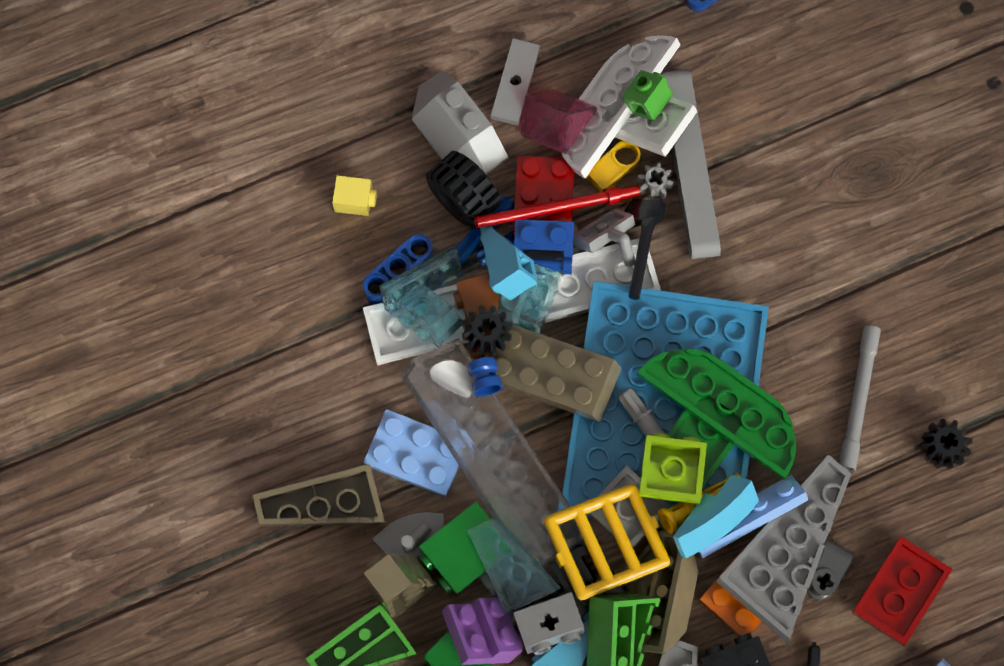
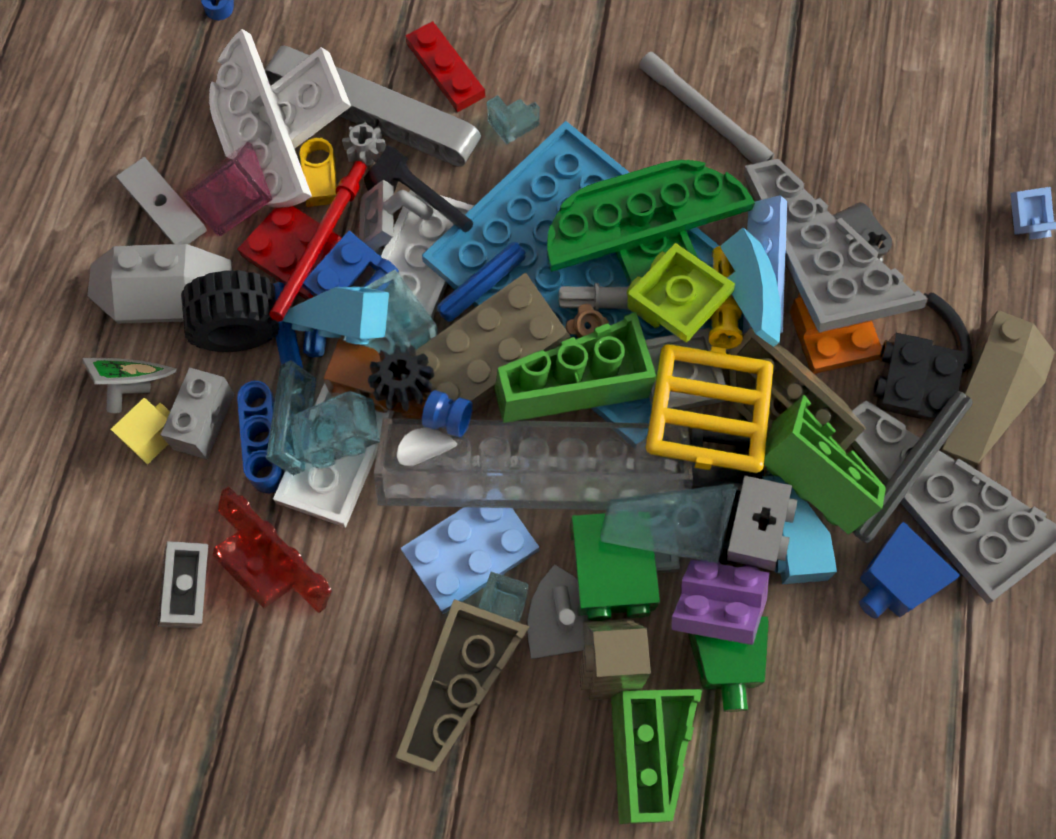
camera: 55 degrees left, 5 degrees down
bright green brick [622,70,673,121] -> none
red plate [852,536,953,646] -> none
black gear [920,419,972,470] -> none
none -> light grey shield [82,358,177,413]
none -> light grey brick [157,541,208,628]
none -> light grey brick [161,367,235,460]
none -> clear red bracket [212,487,332,613]
none -> red plate [405,21,485,113]
none -> blue axle [437,242,526,322]
none -> clear light blue panel [478,572,529,623]
none -> clear light blue panel [487,95,540,145]
none -> bright green wedge [495,312,657,423]
none -> medium nougat plate [566,304,609,338]

